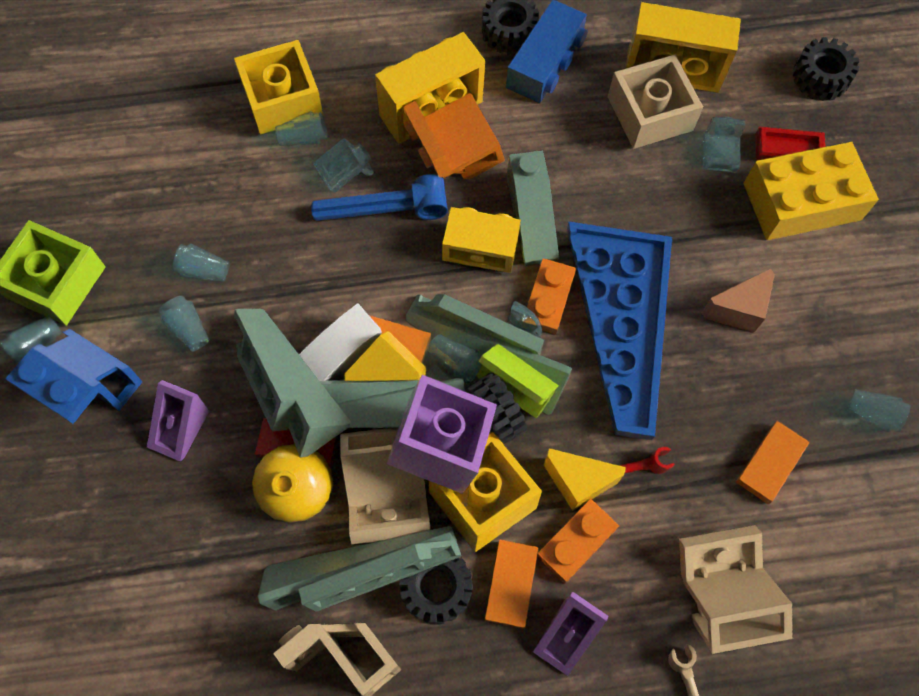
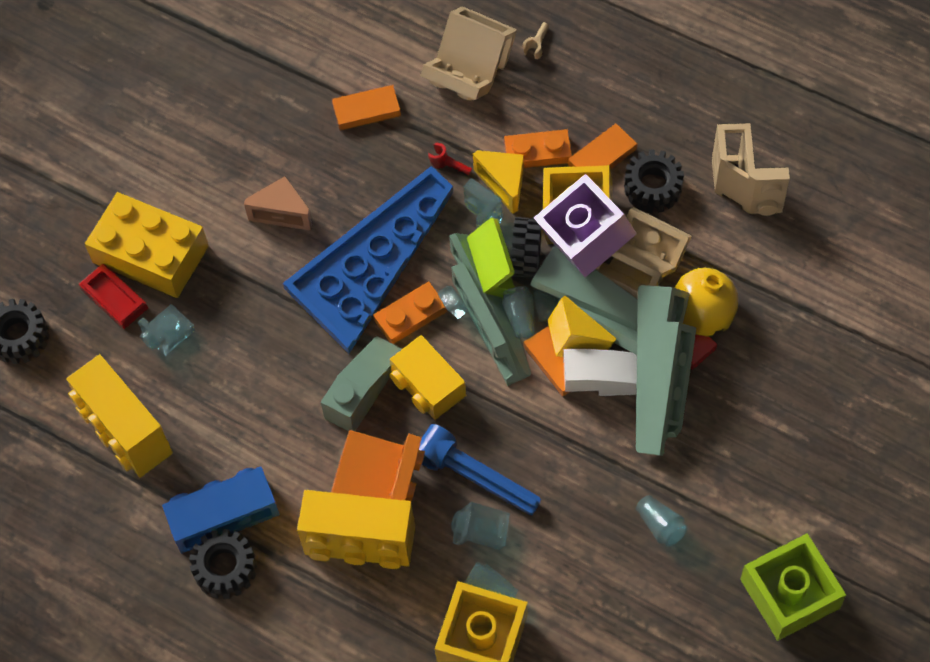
camera: 135 degrees left, 5 degrees down
clear light blue cone [0,316,62,364] -> none
blue piece [5,329,143,424] -> none
medium lavender slope [147,380,209,461] -> none
clear light blue cone [159,296,210,352] -> none
sand green wedge [258,526,462,612] -> none
medium lavender slope [533,592,609,676] -> none
tan brick [608,55,703,149] -> none
clear light blue cone [847,389,911,432] -> none
none -> clear light blue bracket [463,178,503,228]

